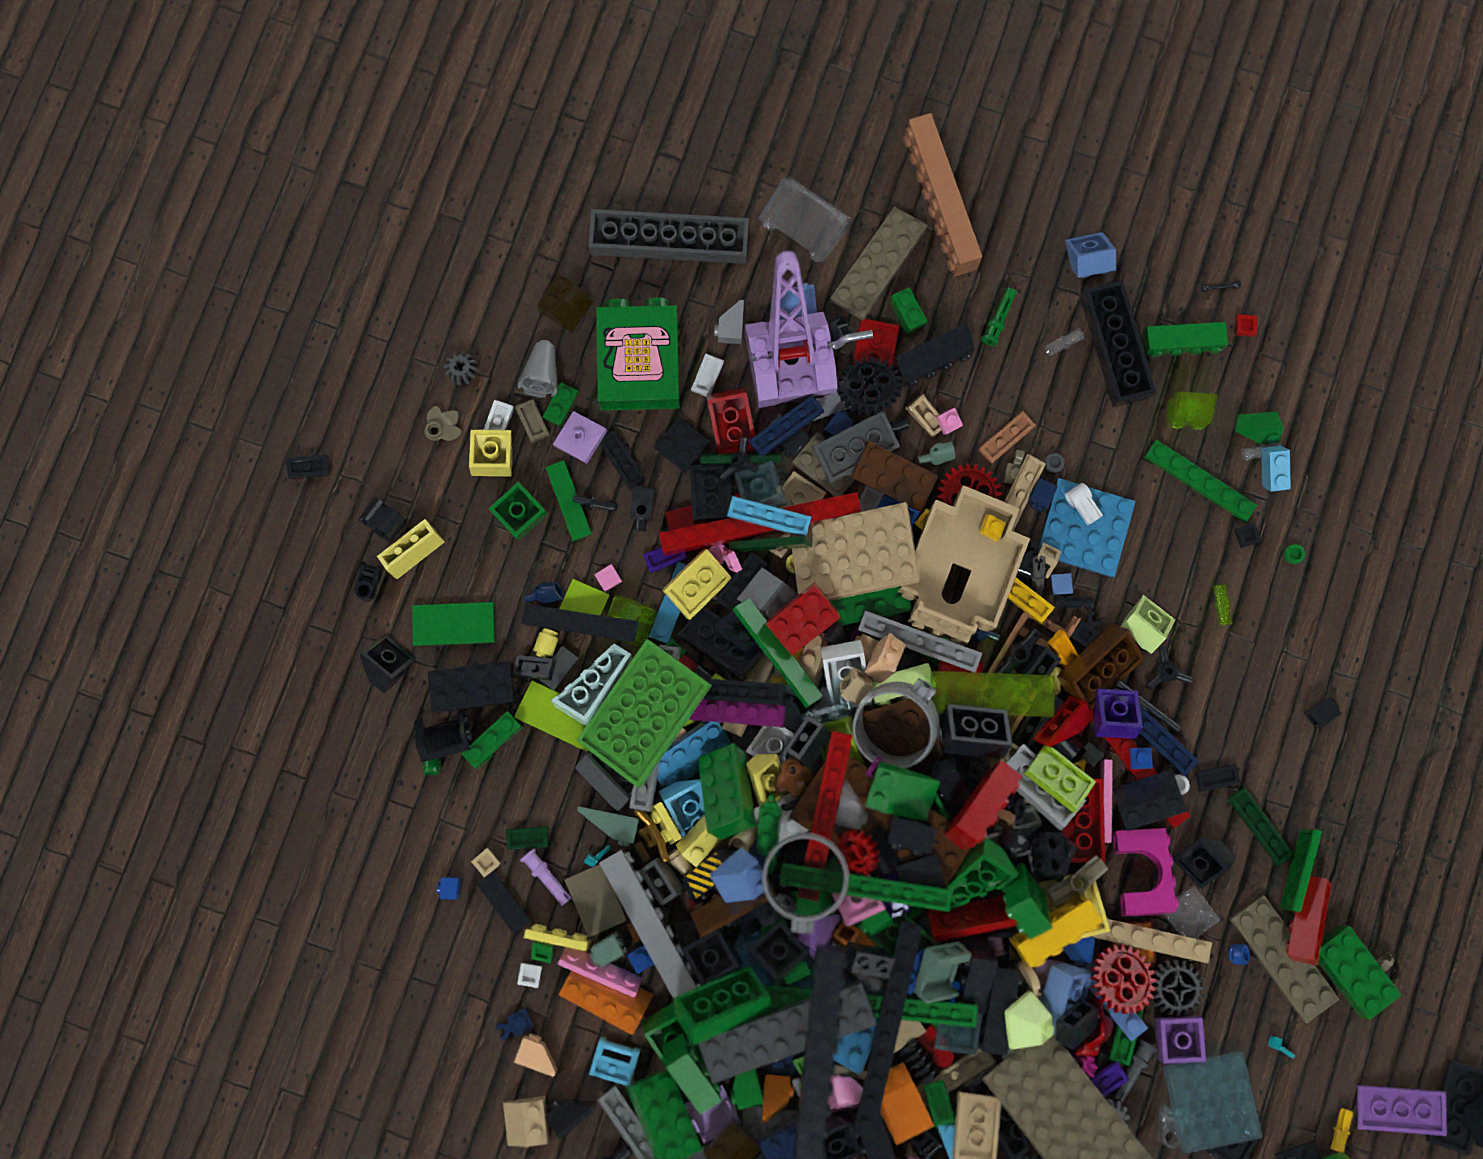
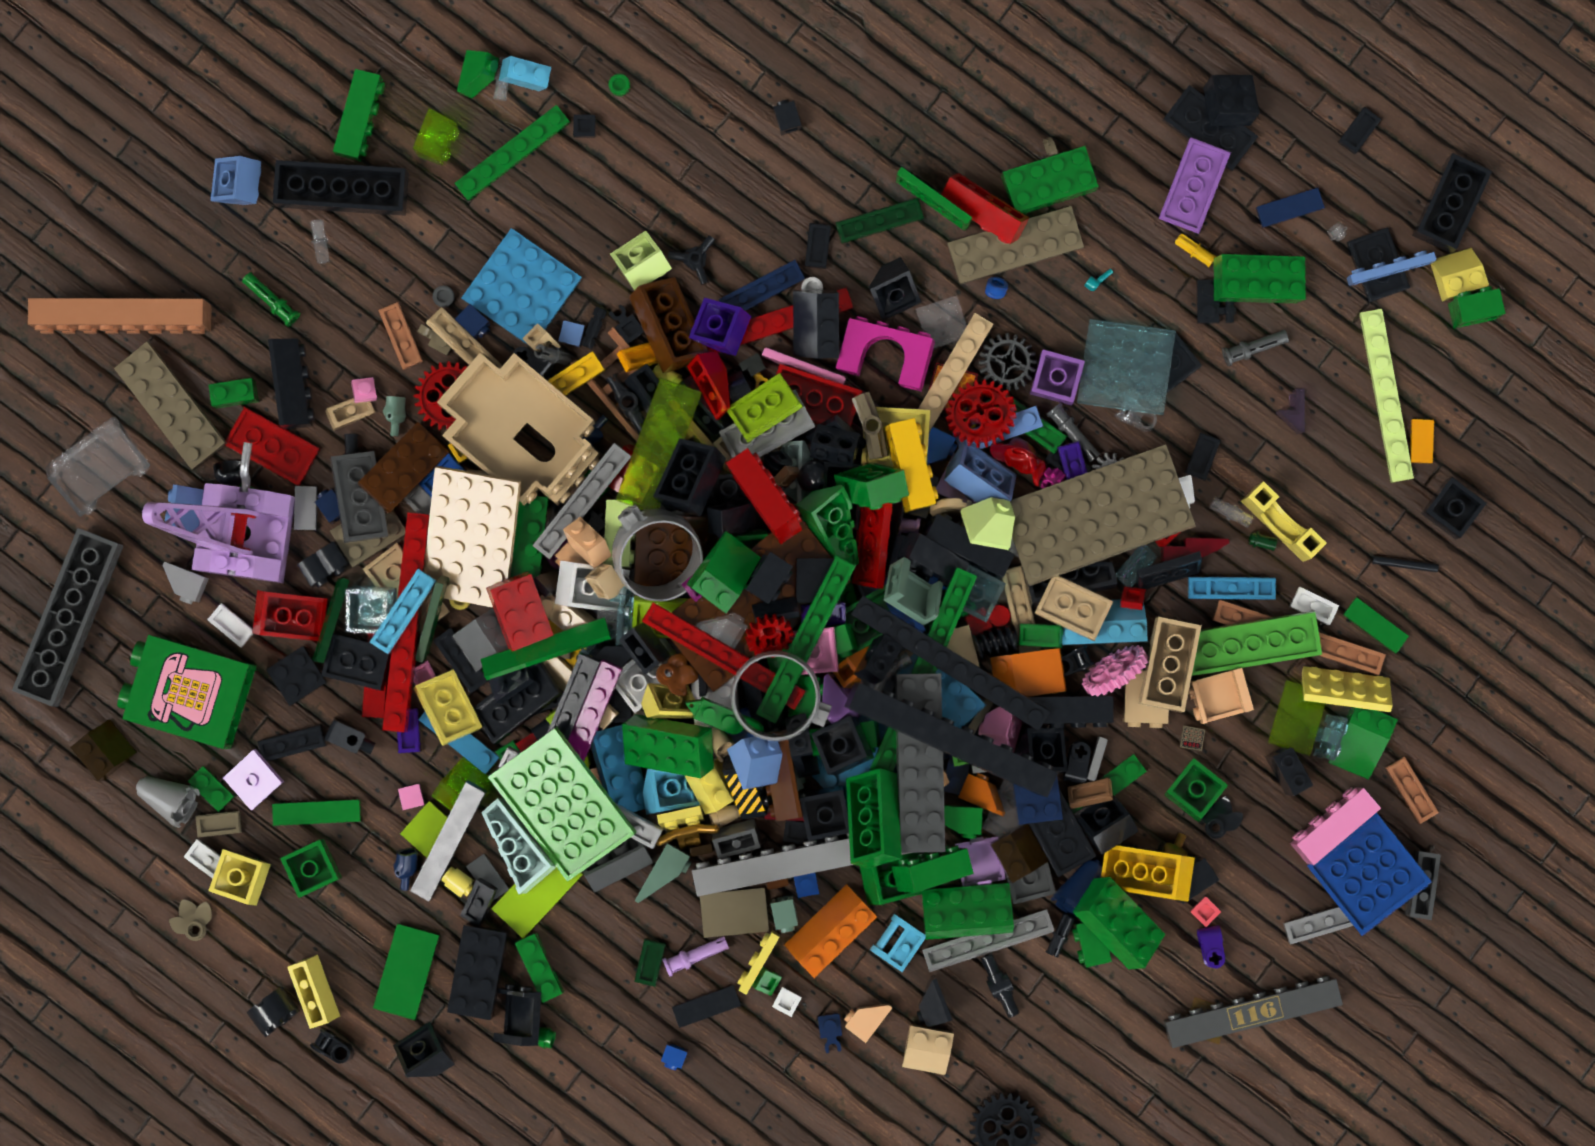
camera: 65 degrees left, 5 degrees up
black plate [287,455,330,479] -> none
dark grey gear [444,351,478,386] -> none
tan plate [471,848,501,877] -> none
bright pink plate [558,947,643,998] -> none
black piece [572,495,618,511] -> none
teal hand [584,845,612,867] -> none
black piece [720,438,759,481] -> none
bright pink tile [722,549,742,572] -> none
dark blue tile [748,395,824,458] -> none
black gear [837,357,902,416] -> none
yellow plate [979,514,1006,542] -> none
black brick [1056,999,1098,1050] -> none
white piece [1065,483,1103,526] -> none
black bar [1114,679,1181,733] -> none
blue plate [1129,748,1153,769] -> none
black hinge [1201,280,1242,292] -> none
clear neon green pin [1213,584,1232,626] -> none
red plate [1235,314,1258,337] -> none

